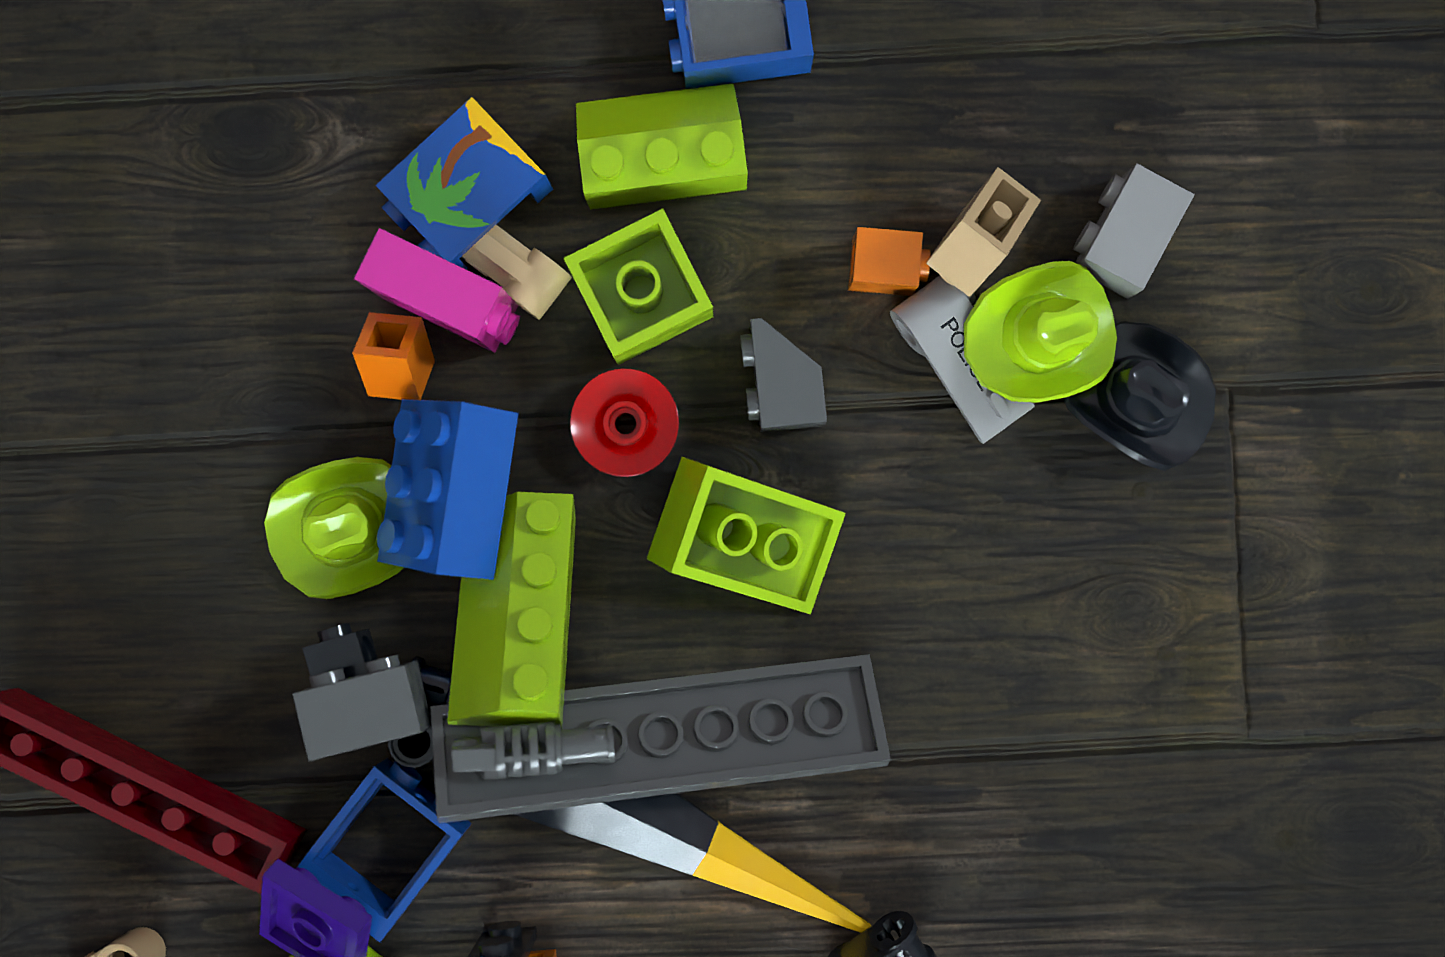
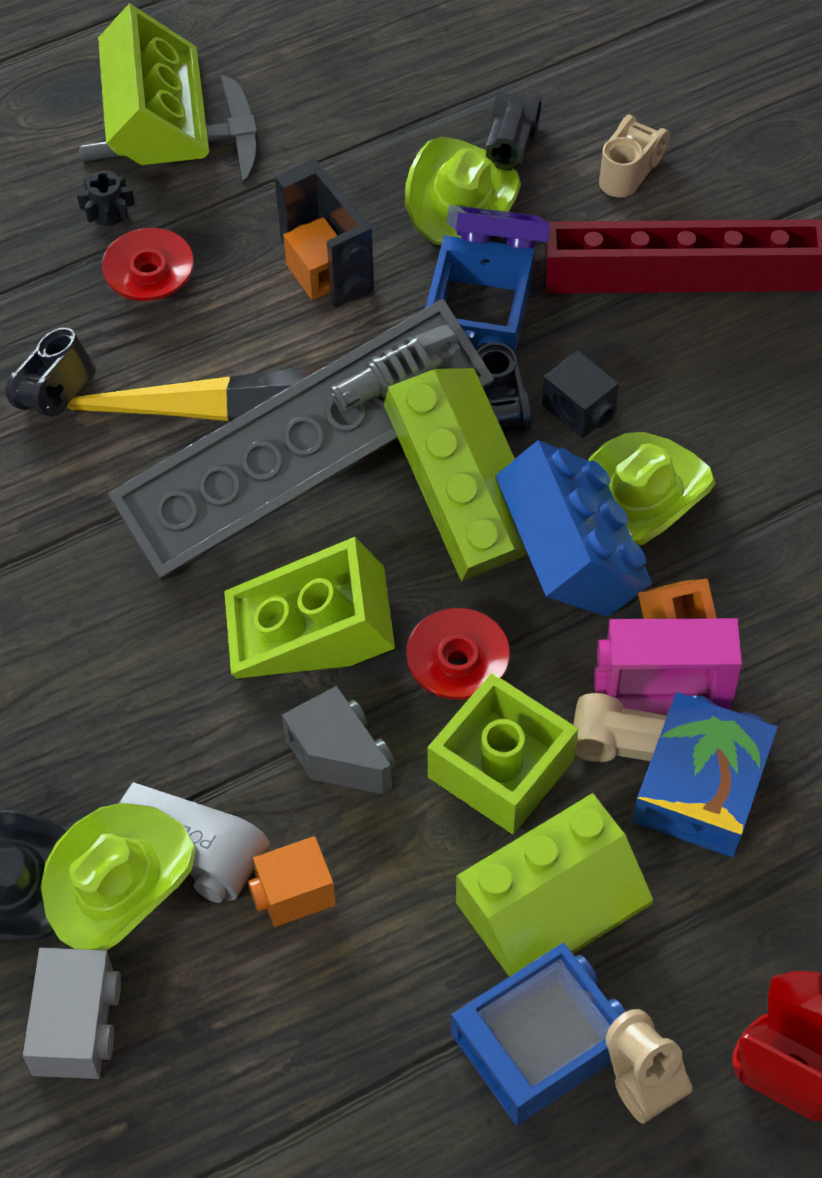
camera: 155 degrees right, 30 degrees down
dark grey brick [293,654,432,761] -> none
tan brick [926,167,1041,297] -> none

